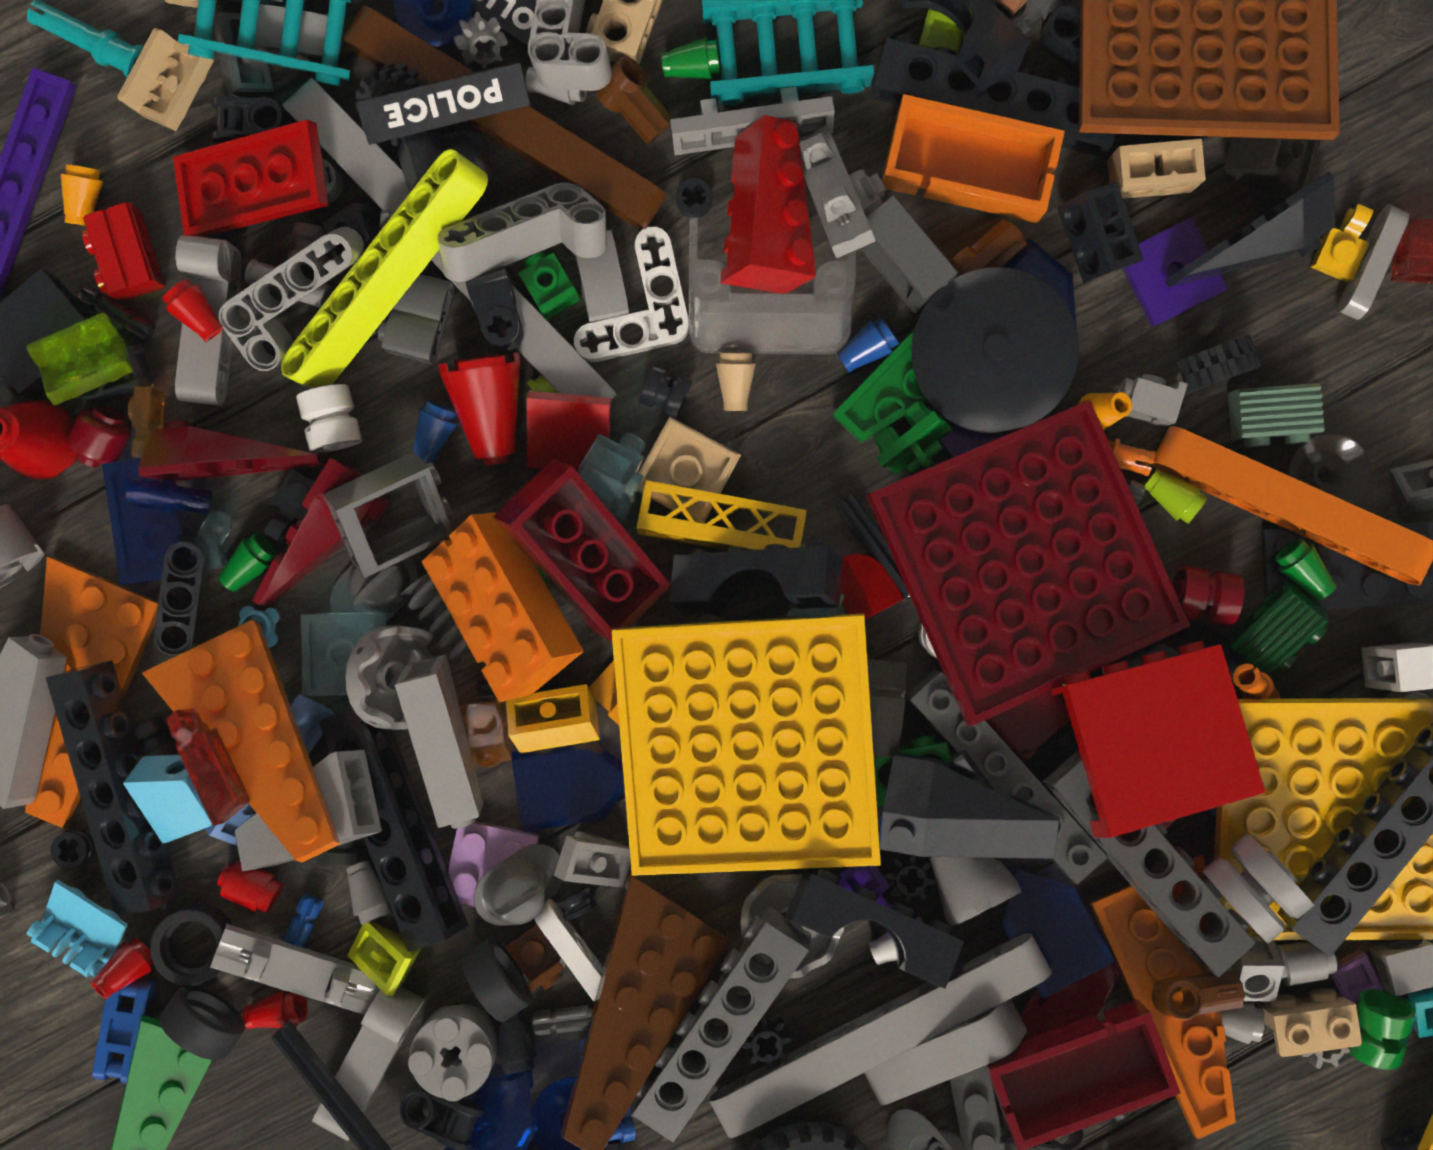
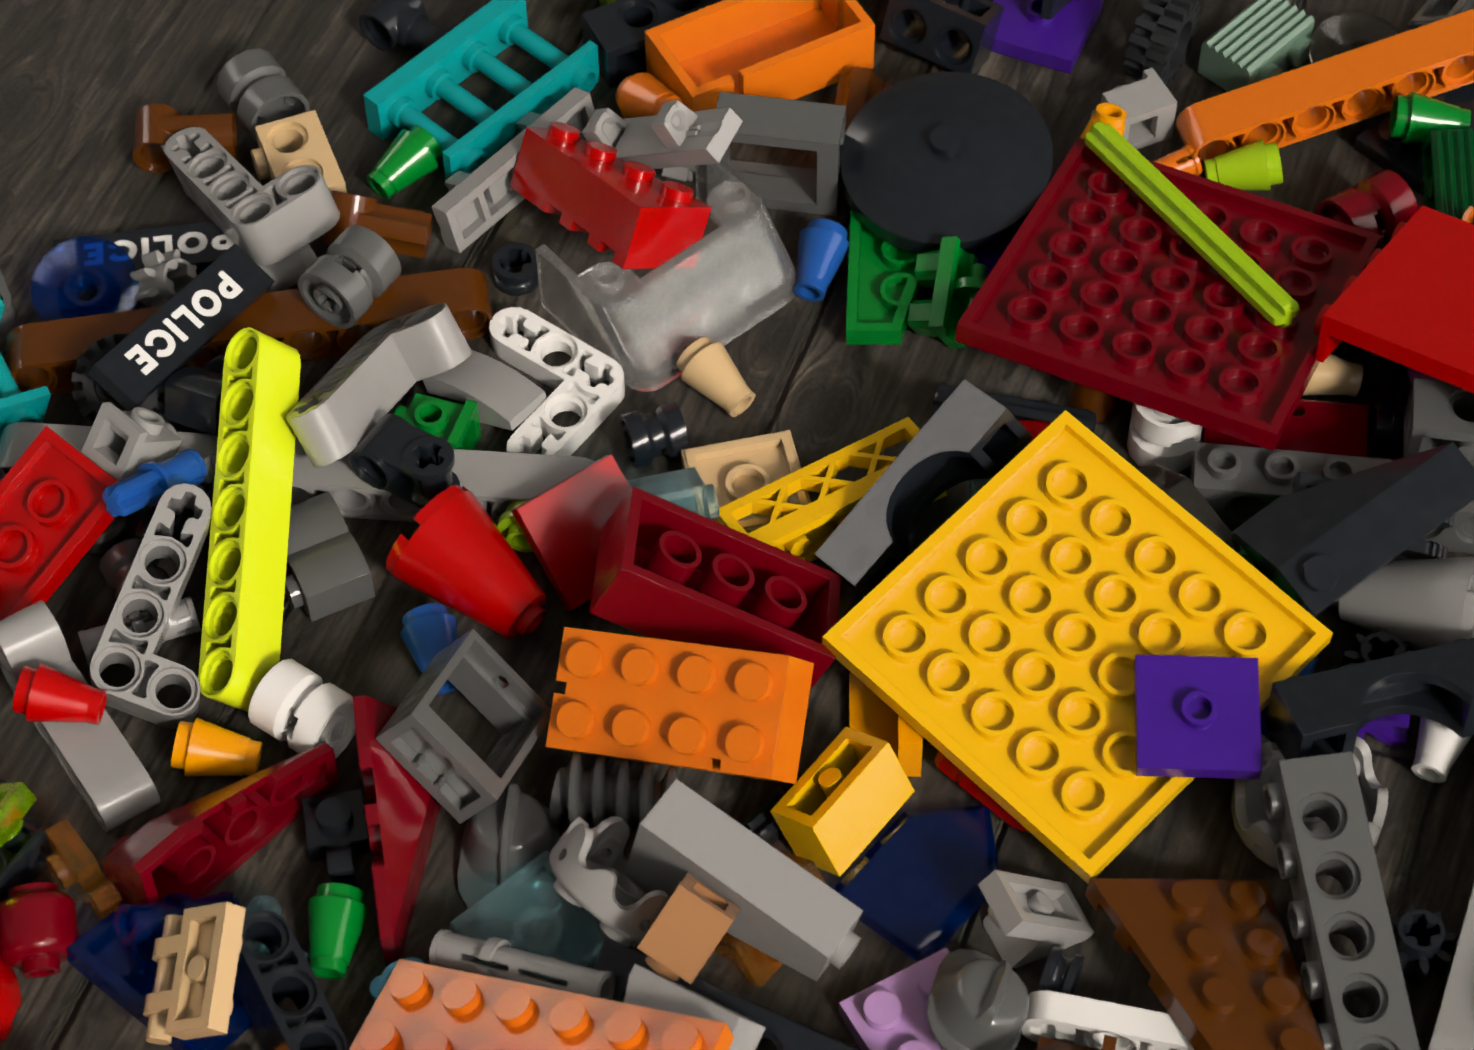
camera: 40 degrees left, 35 degrees down
none -> light grey brick [81,402,182,482]
none -> blue axle [102,449,207,517]
none -> tan plate [143,901,246,1045]
none -> light orange cone [171,718,263,776]
none -> dark grey wheel [298,225,402,329]
none -> light grey pin [429,929,615,1000]
none -> orange cone [616,72,685,118]
none -> medium nougat brick [637,873,741,984]
none -> lime axle [1084,121,1300,328]
none -> dark purple plate [1134,654,1262,780]

